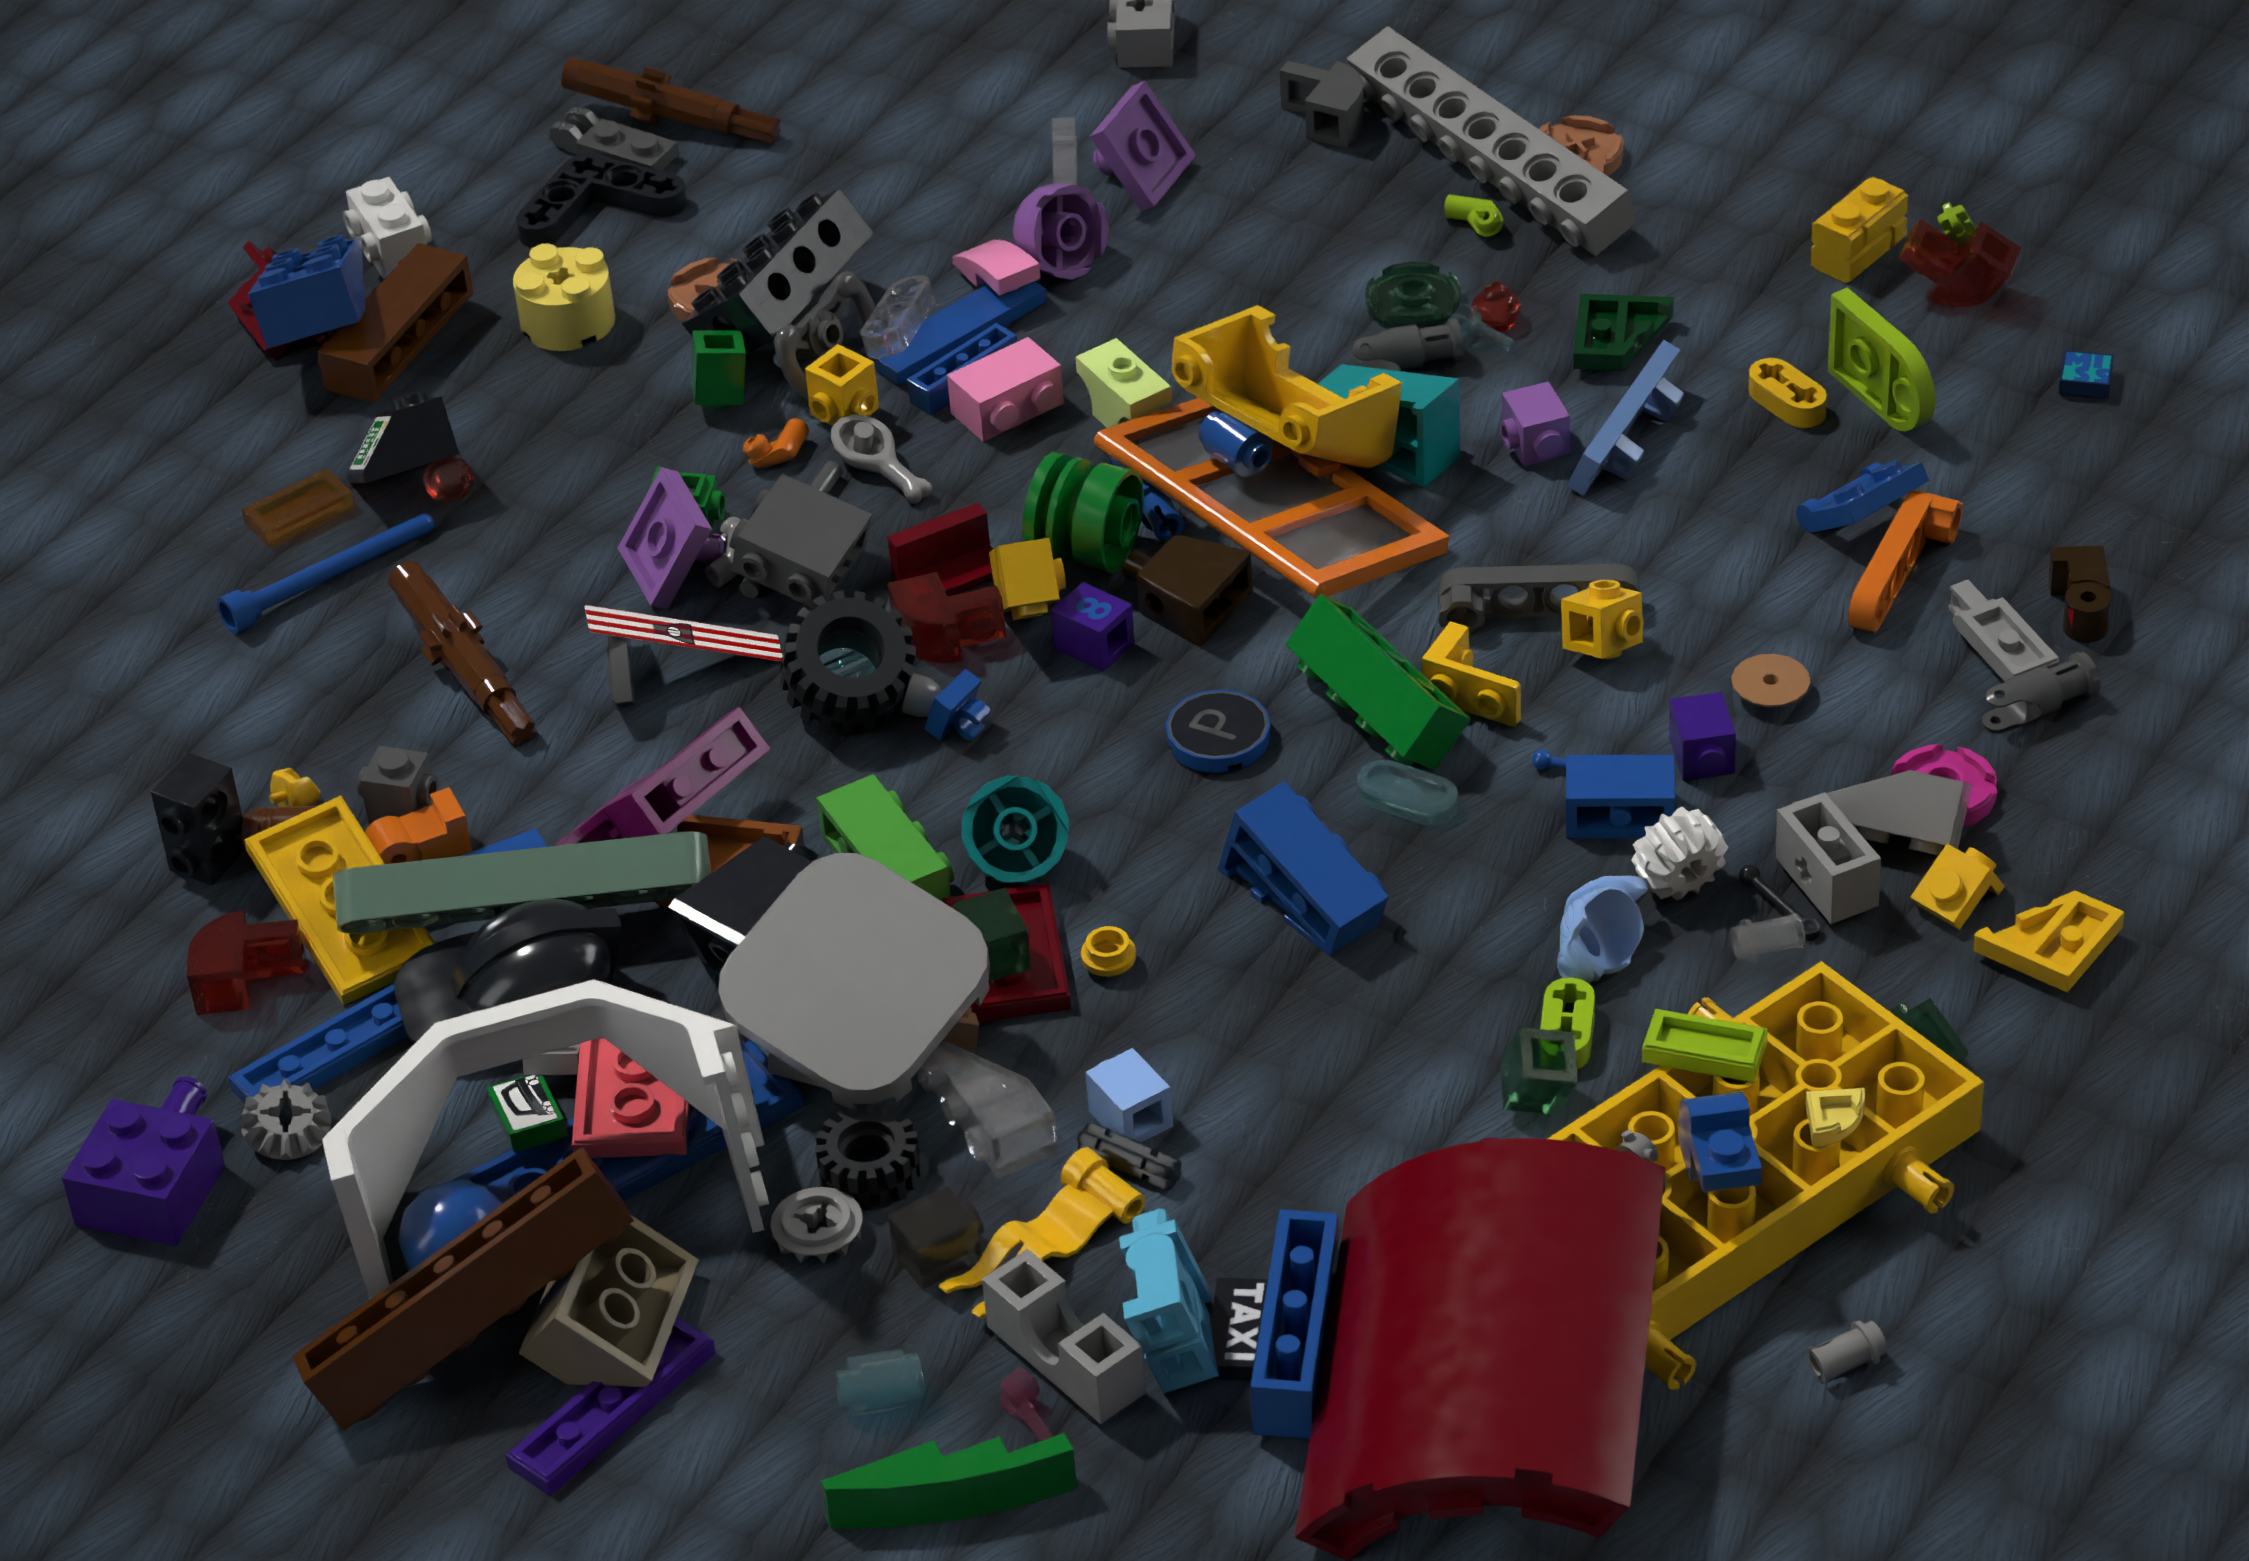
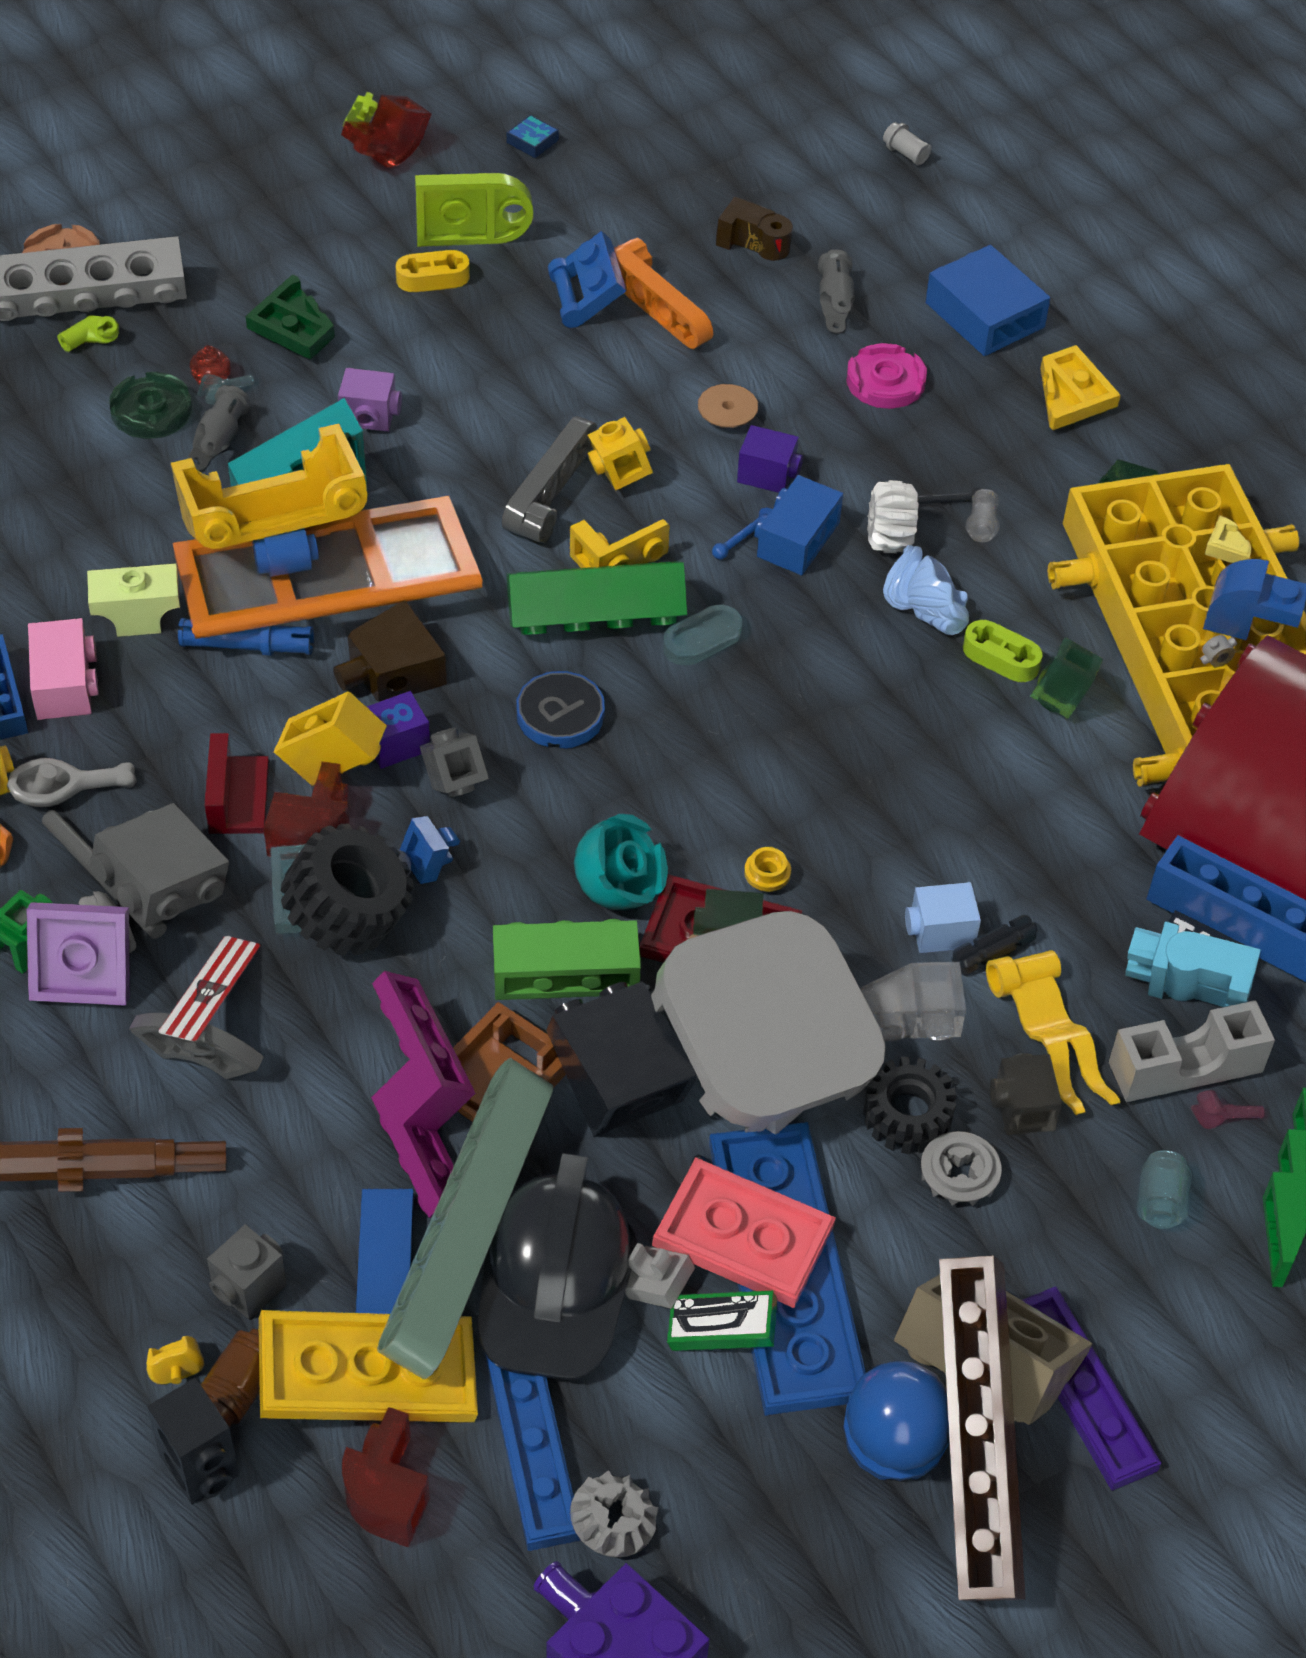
camera: 70 degrees left, 10 degrees up
white panel [322,979,769,1299] -> none
orange leg [365,787,472,864] -> none
green wheel [1022,451,1144,574] -> none
blue wedge [1217,781,1389,957] -> none
medium blue hinge [1567,340,1684,496] -> none
lime tile [1642,1009,1768,1082] -> none
light grey brick [1776,792,1881,924] -> none
light grey slope [1792,770,1972,856] -> none
yellow brick [1811,177,1908,283] -> none
yellow bracket [1910,843,2005,930] -> none
light grey hinge [1949,579,2060,682] -> none
none -> dark grey brick [420,727,489,797]
none -> blue brick [925,244,1051,356]

